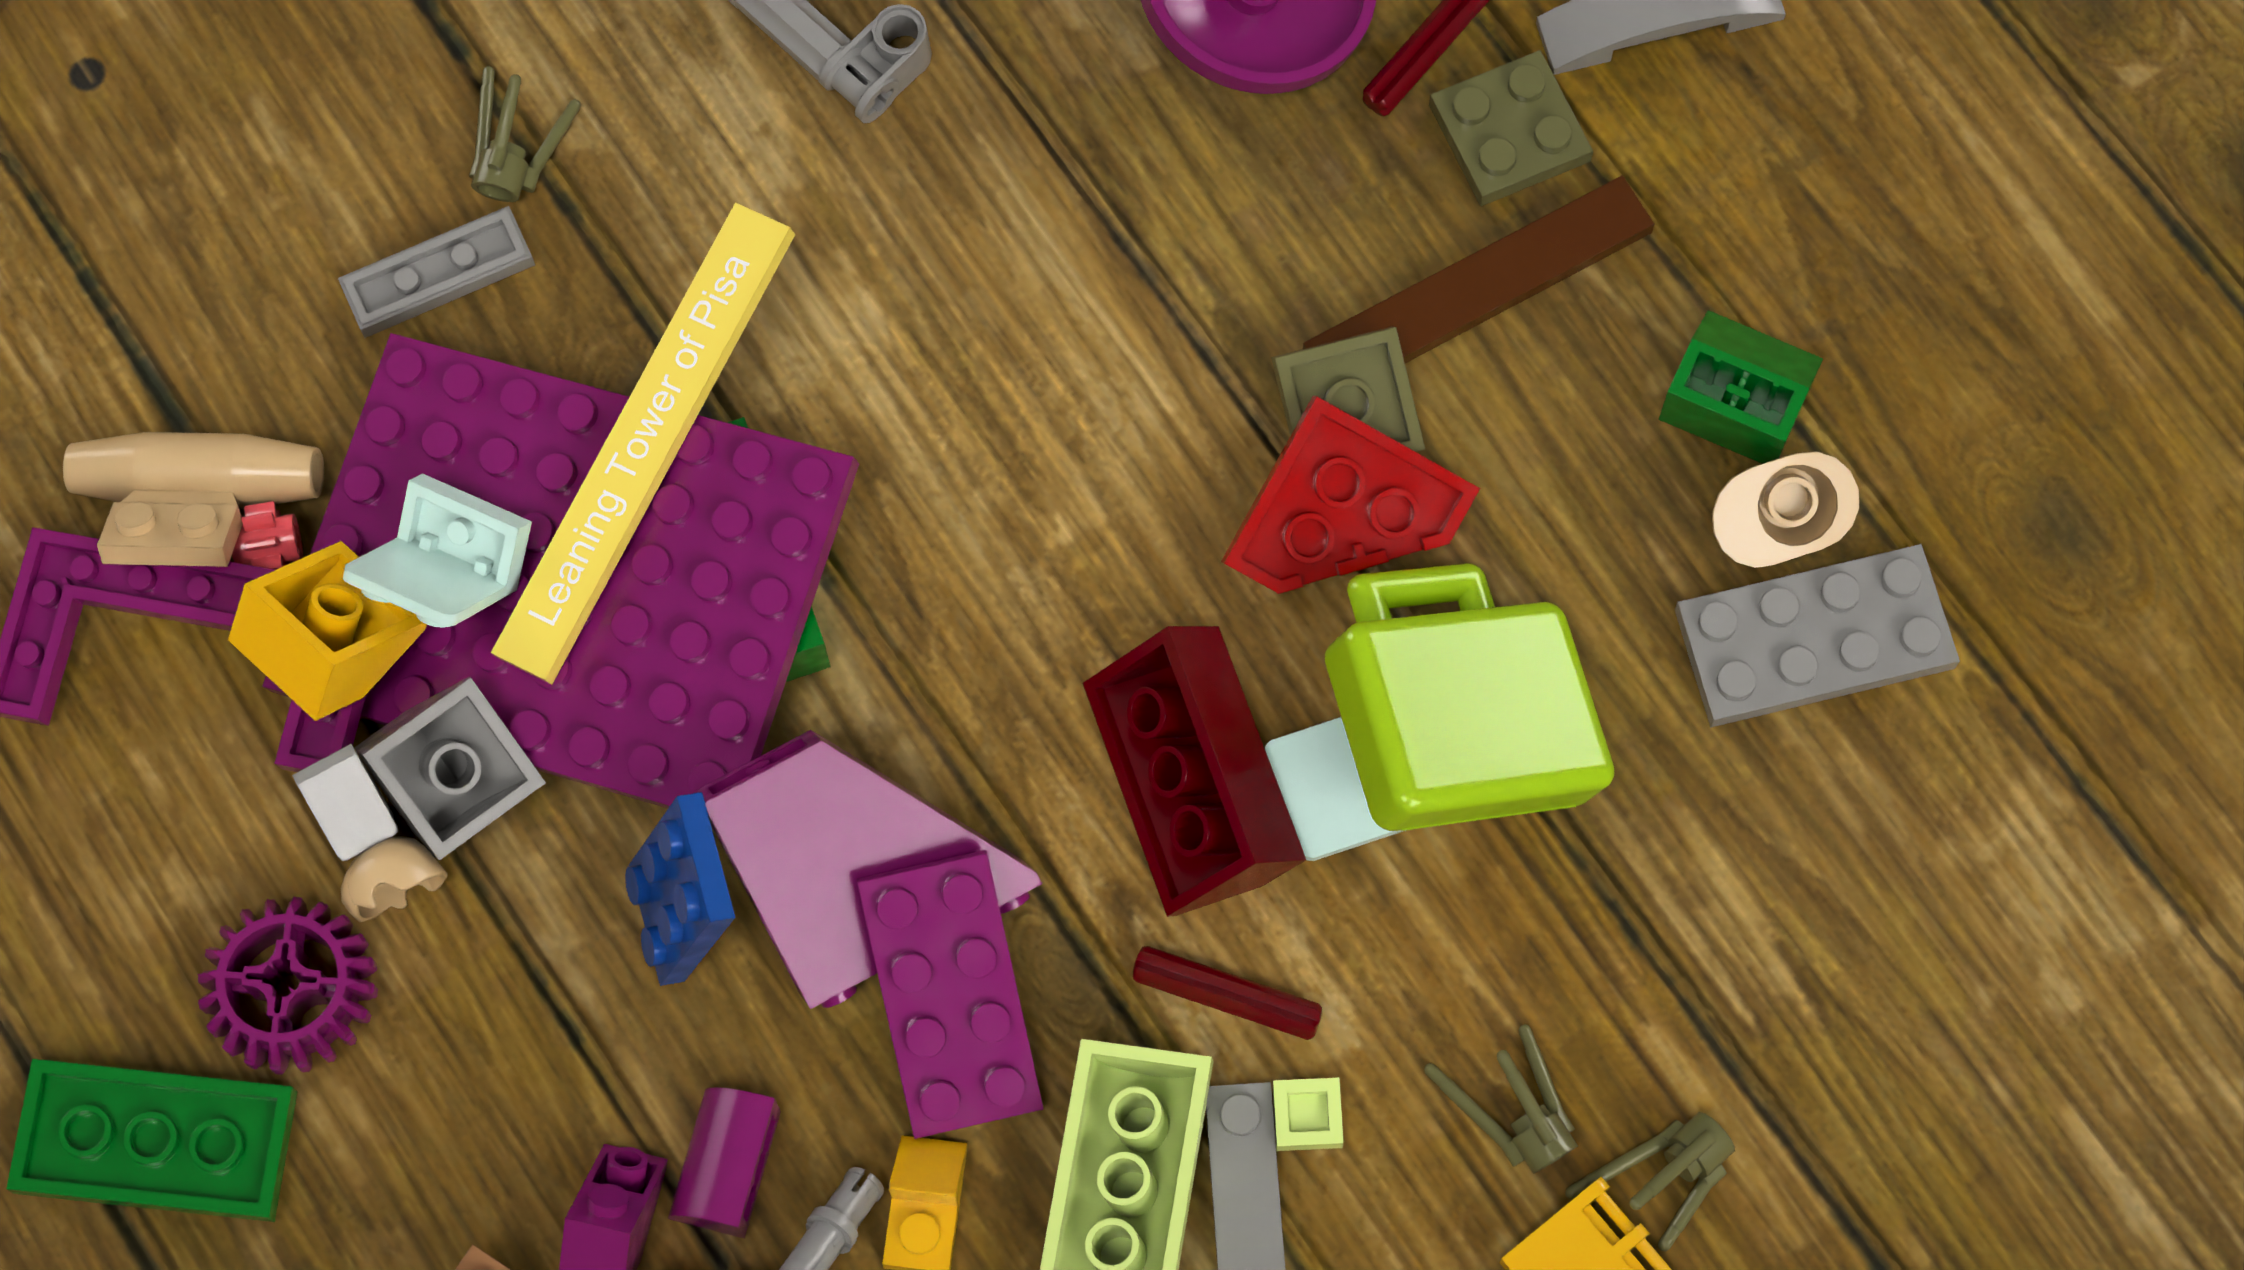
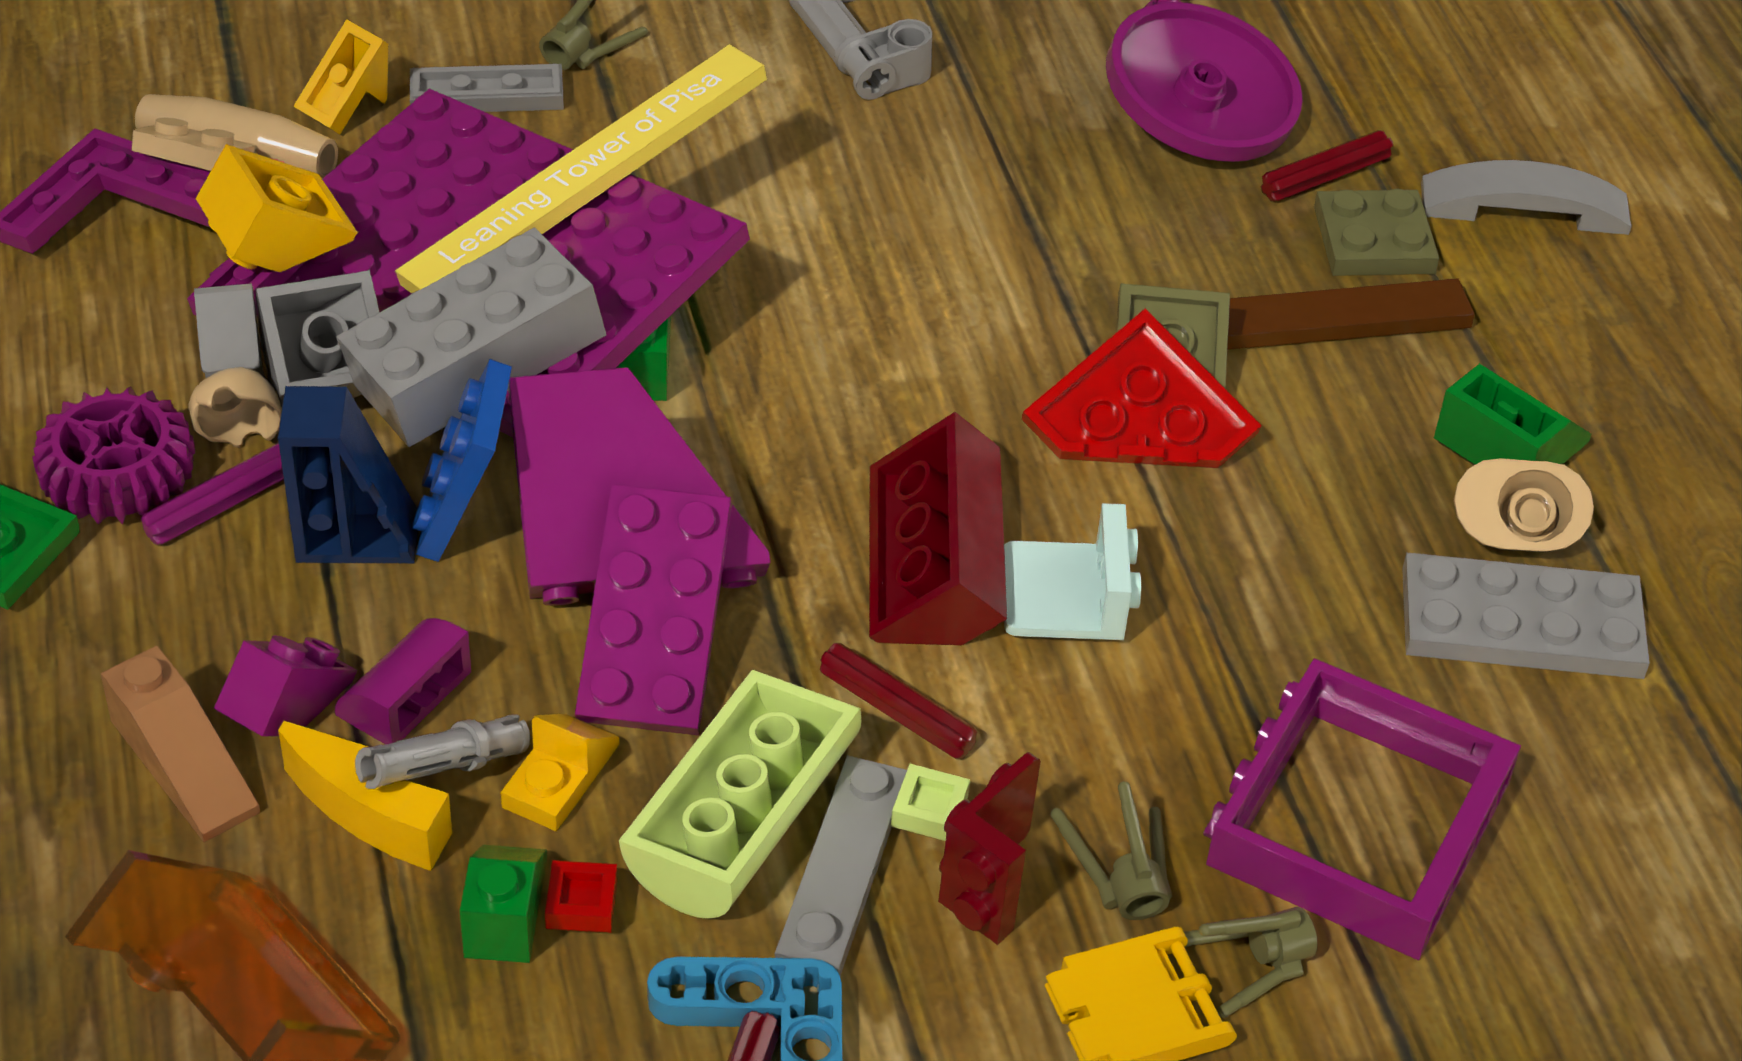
camera: 15 degrees right, 25 degrees down
light aqua bracket [343,473,532,628] -> none
lime piece [1325,563,1614,831] -> none
none -> magenta axle [141,443,284,545]
none -> dark blue wedge [278,386,418,564]
none -> yellow slope [293,19,388,135]
none -> light grey brick [336,227,606,447]
none -> dark red bracket [938,752,1041,945]
none -> magenta window [1203,658,1521,961]

